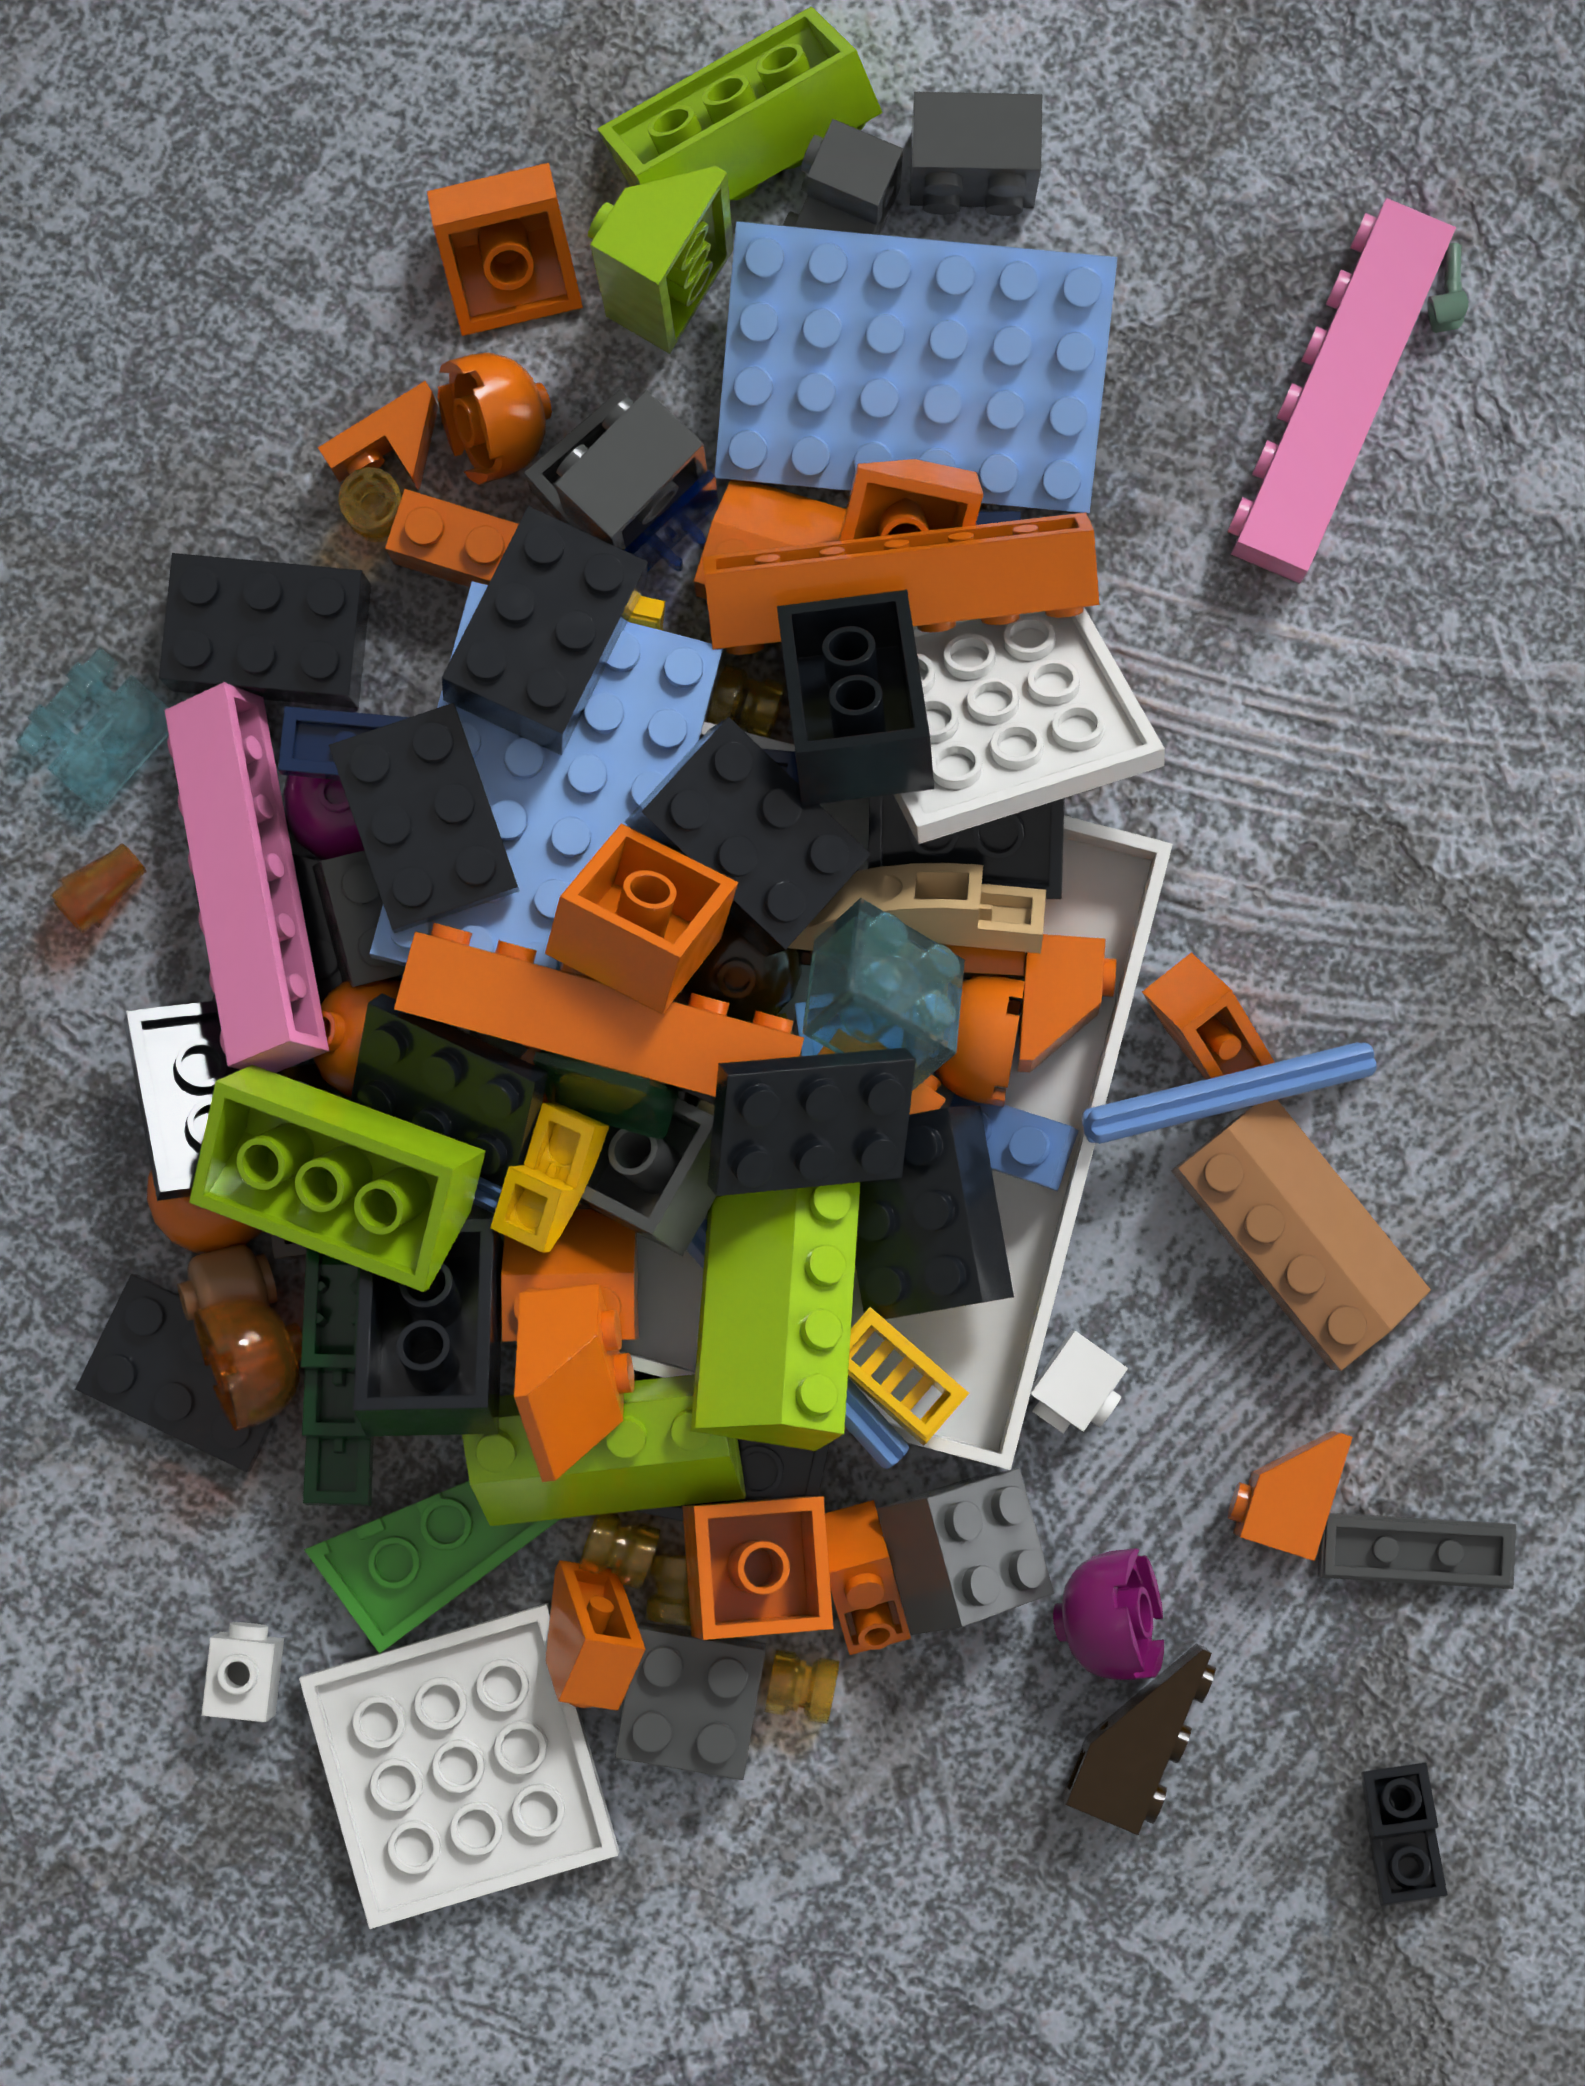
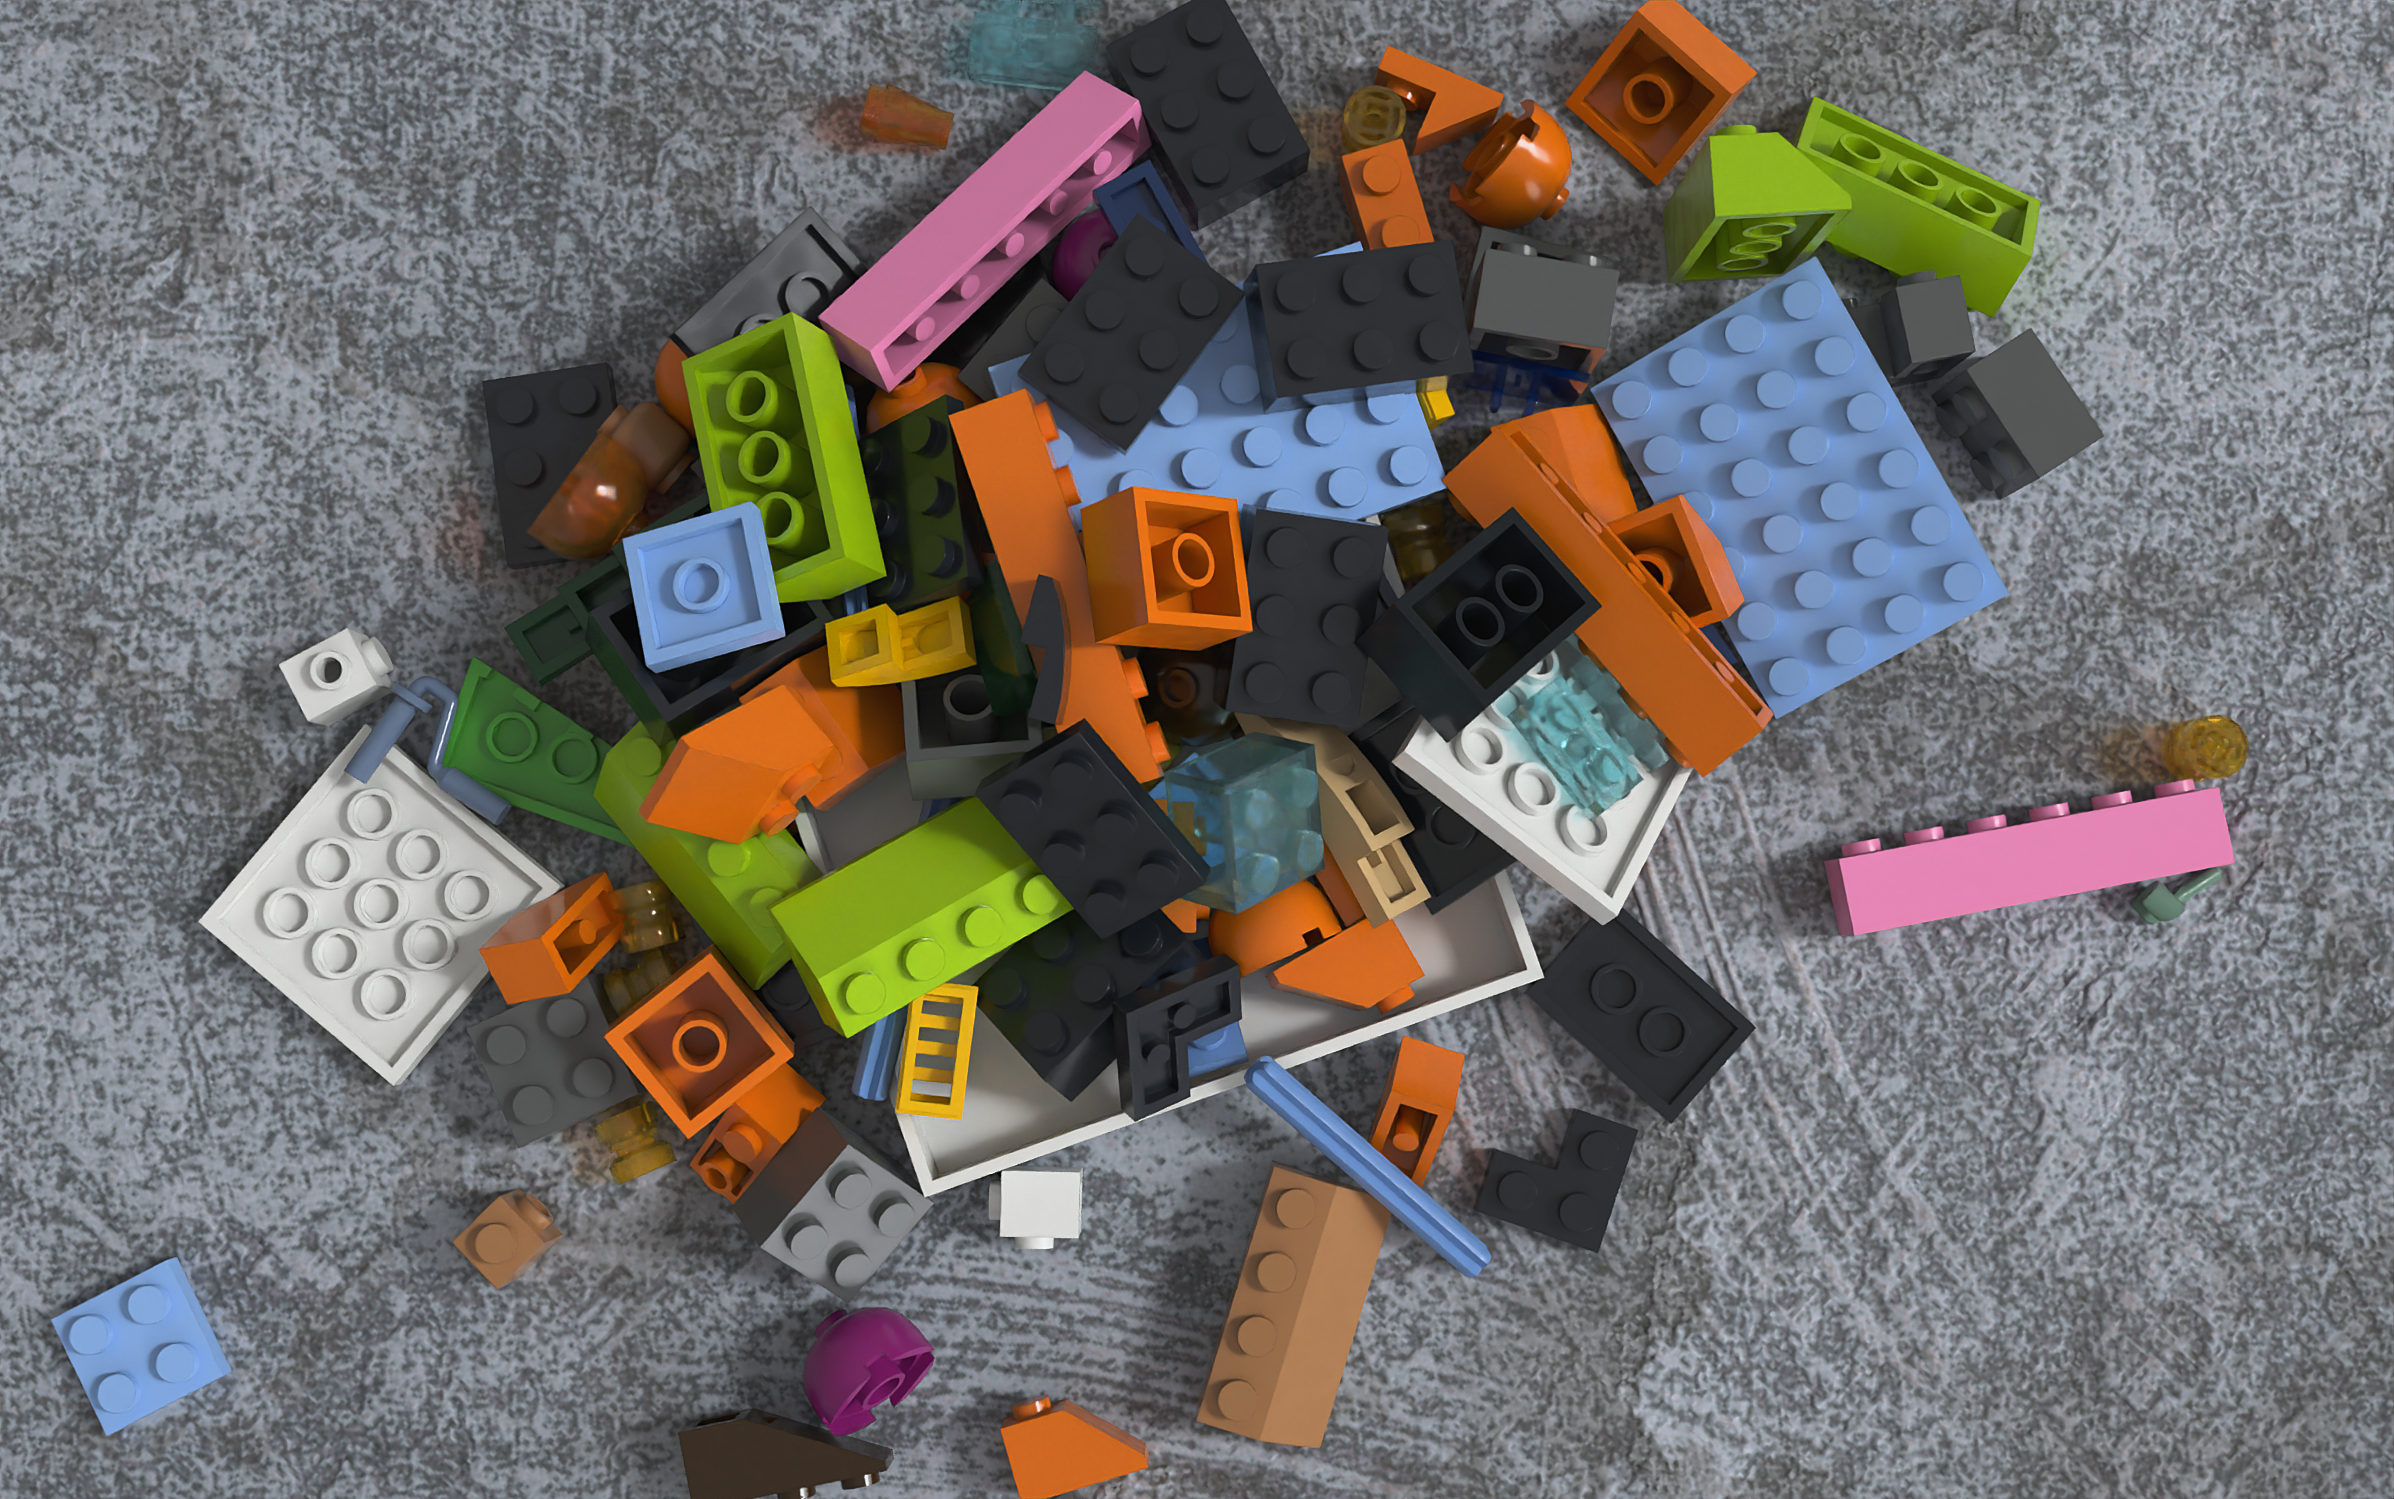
camera: 50 degrees right, 0 degrees up
none -> sand blue piece [344,676,512,825]
none -> medium nougat brick [452,1189,563,1289]
none -> light blue plate [622,501,786,673]
none -> black slope [1020,574,1072,725]
none -> black plate [1112,953,1242,1122]
none -> black plate [1473,1108,1638,1253]
none -> clear light blue plate [1507,655,1670,821]
none -> black plate [1524,908,1757,1124]
none -> clear yellow wheel [2161,715,2249,783]

